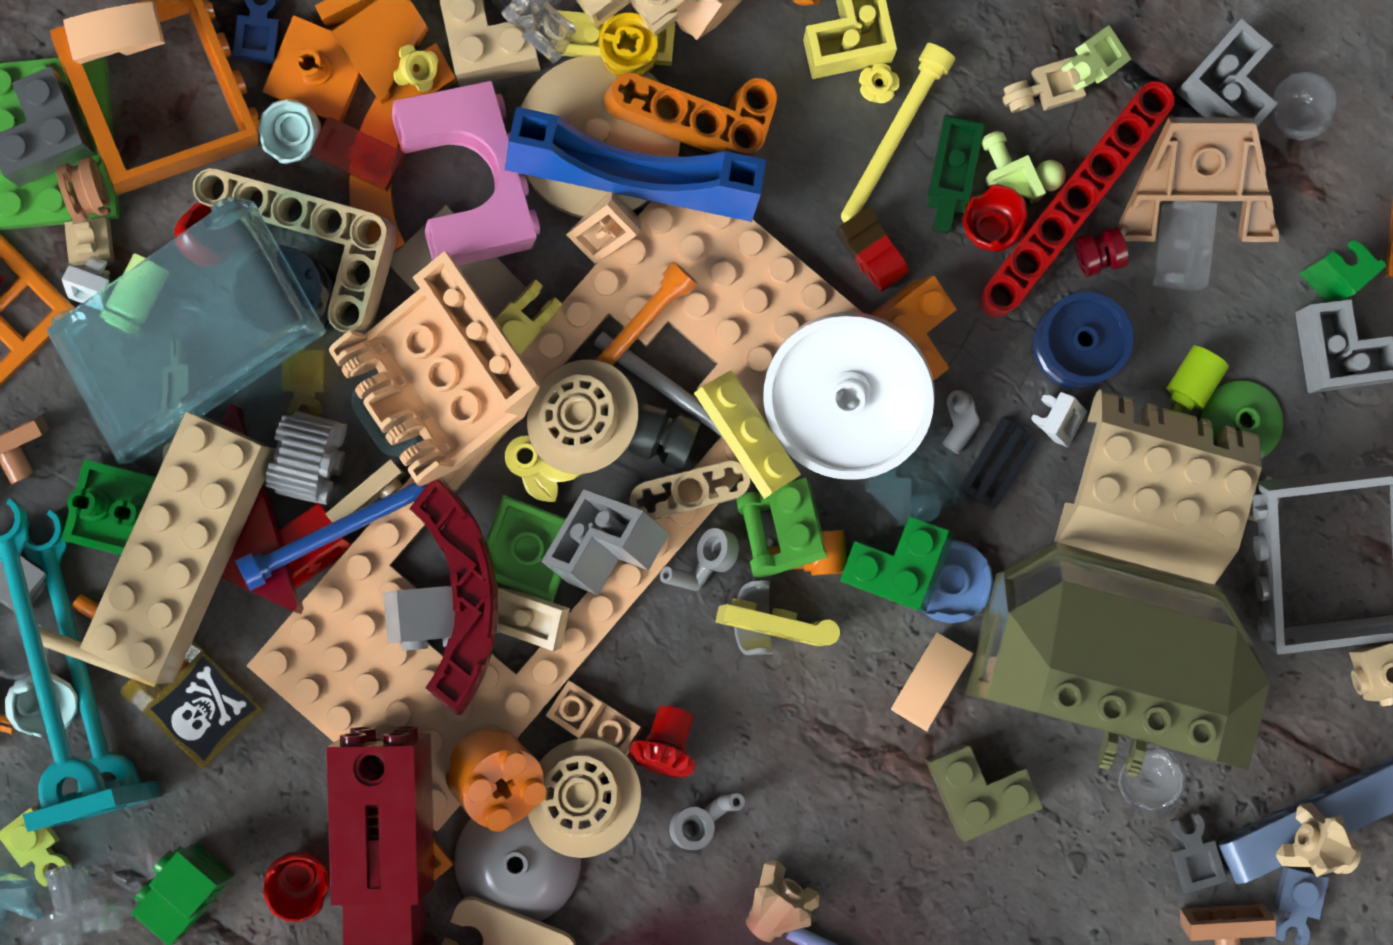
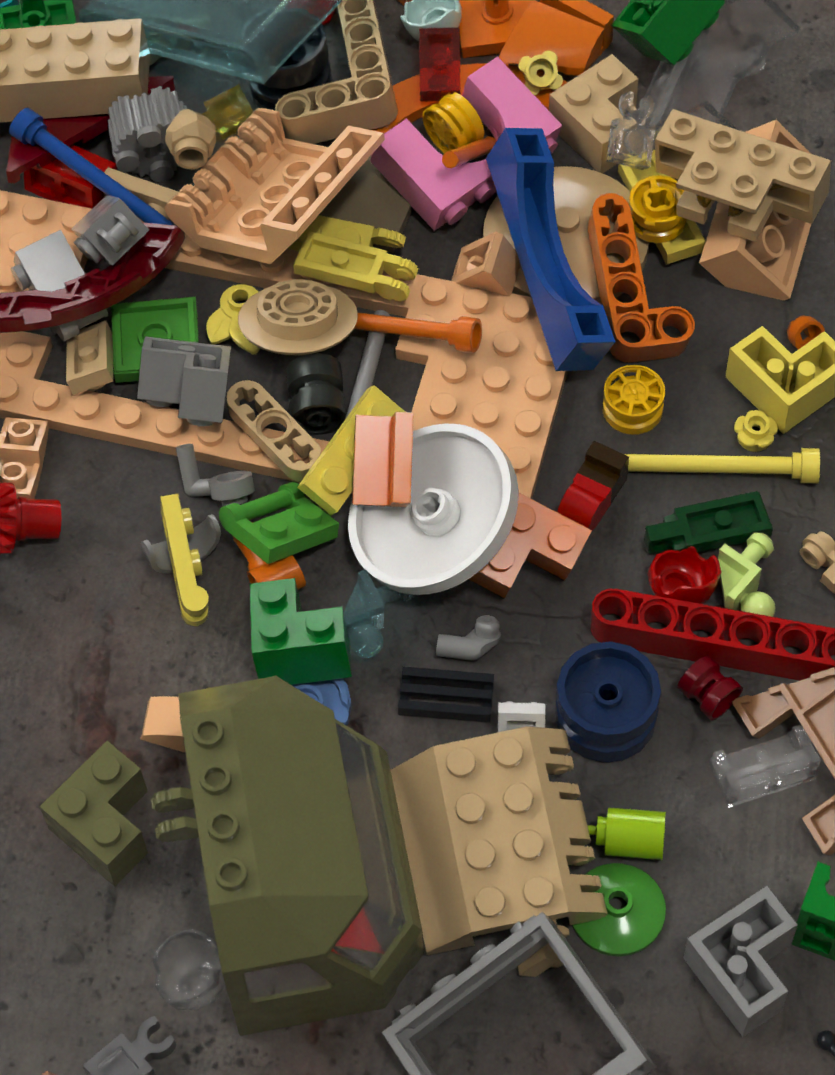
camera: 75 degrees right, 25 degrees down
none -> light grey brick [71,195,149,265]
none -> tan rock [165,109,216,169]
none -> light yellow hinge [293,231,419,302]
none -> orange panel [352,412,414,507]
none -> yellow wheel [422,92,484,153]
none -> orange bar [442,136,496,168]
none -> yellow wheel [603,365,665,435]

